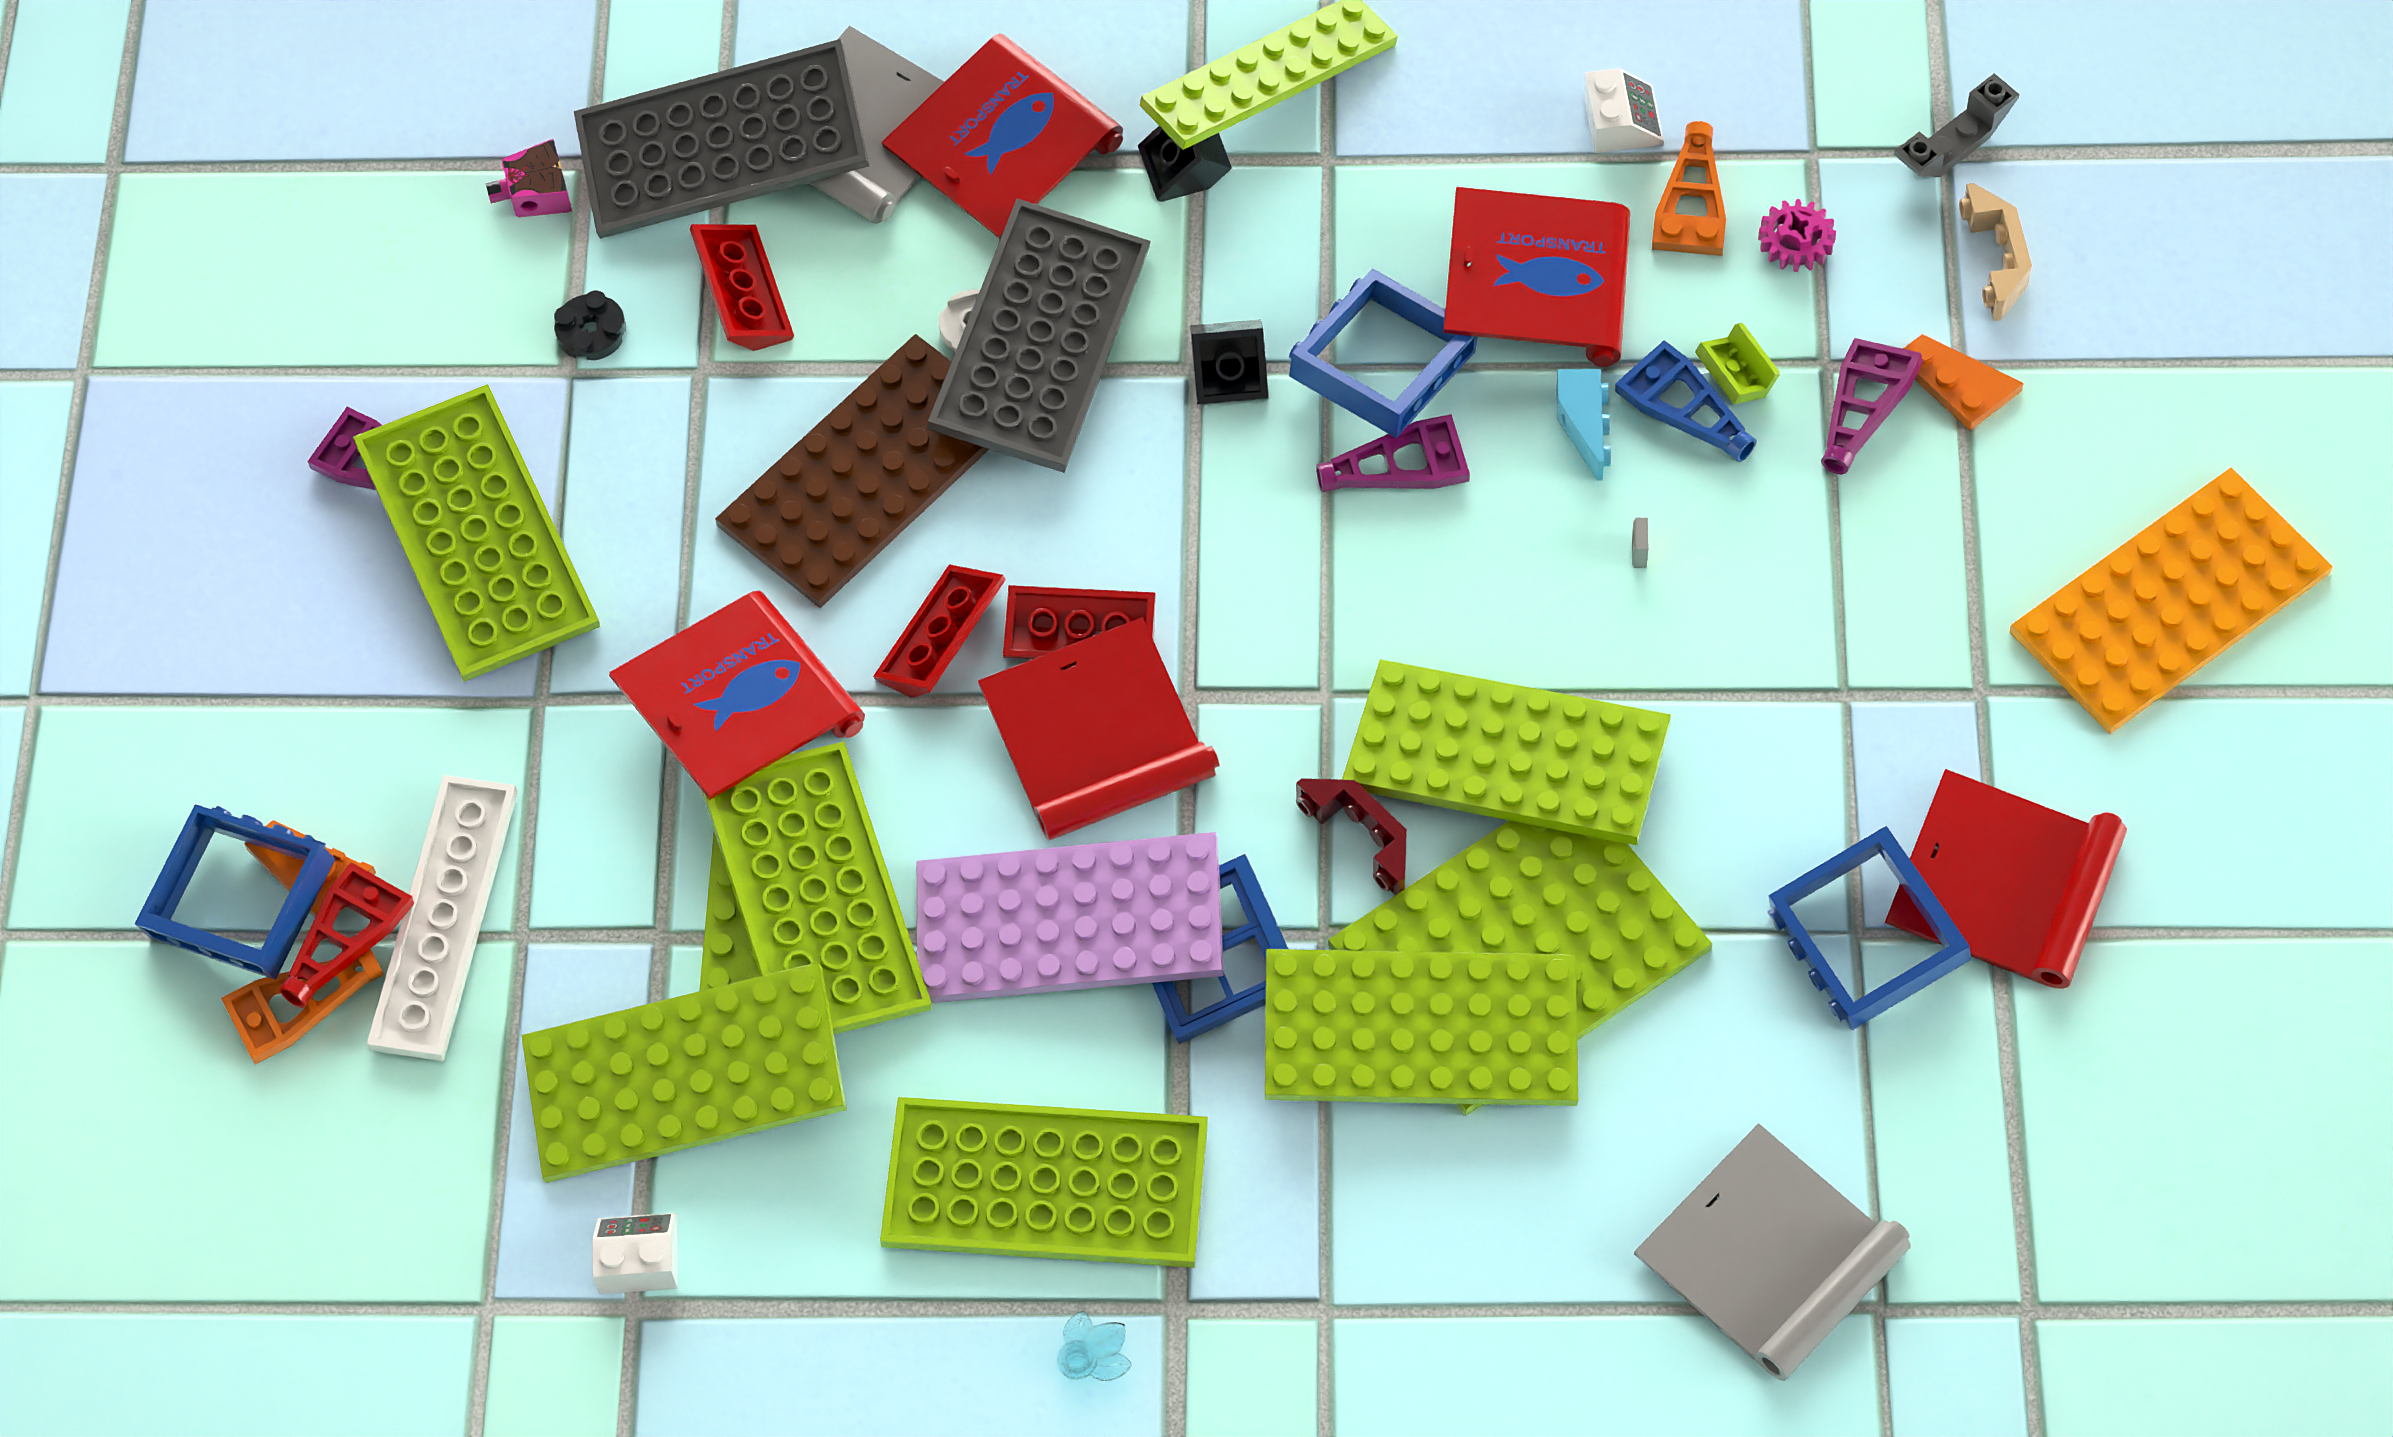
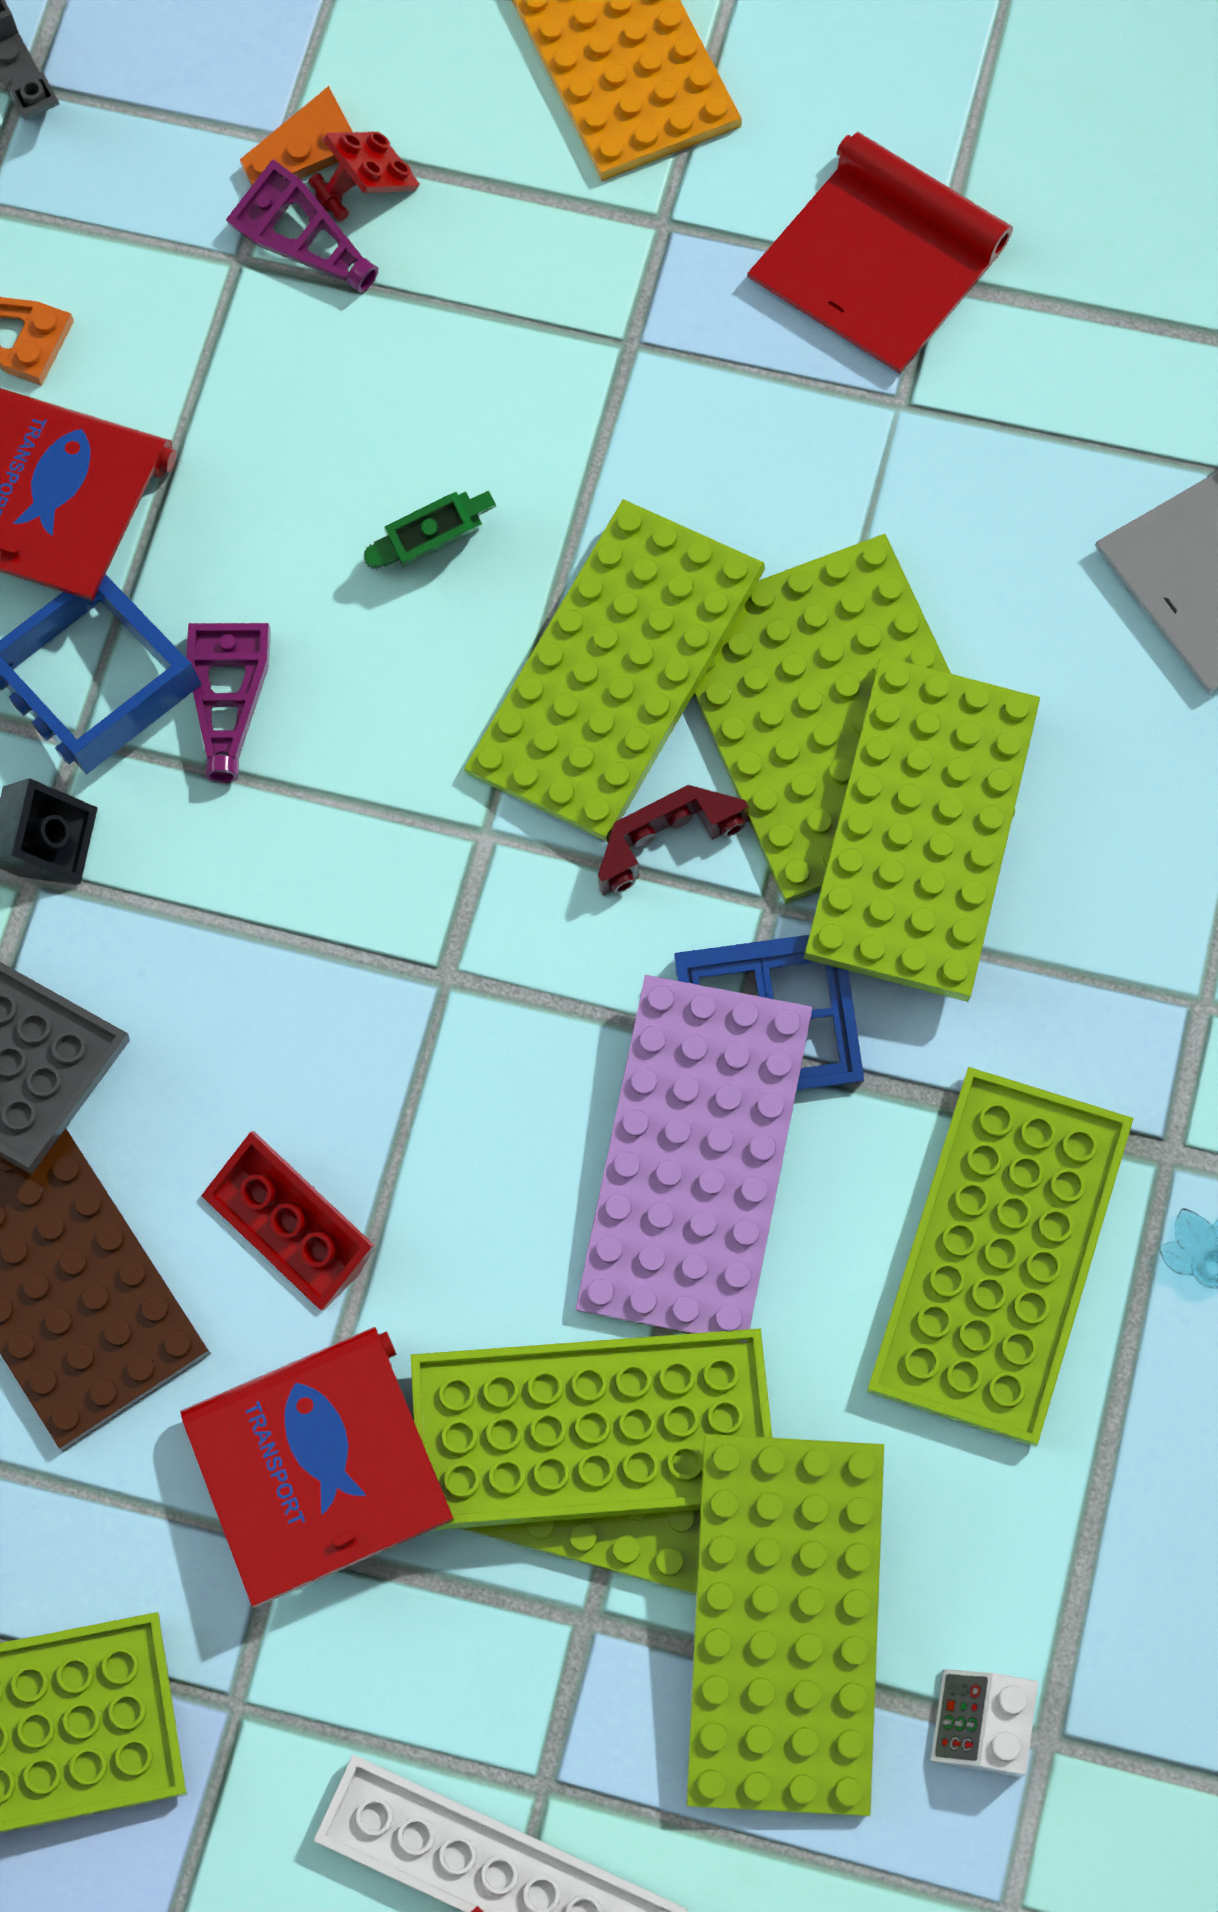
camera: 75 degrees left, 10 degrees up
red door [978,617,1220,841] -> none
red slope [1003,585,1156,659] -> none
medium azure slope [1556,369,1611,481] -> none
blue plate [1615,340,1757,462] -> none
light grey tile [1632,517,1649,568] -> none
lime bracket [1695,323,1780,404] -> none
dark pink gear [1758,199,1837,272] -> none
blue window [1767,826,1971,1030] -> none
tan slope [1959,183,2032,321] -> none
none -> red plate [308,131,420,221]
none -> green hinge [363,490,496,570]

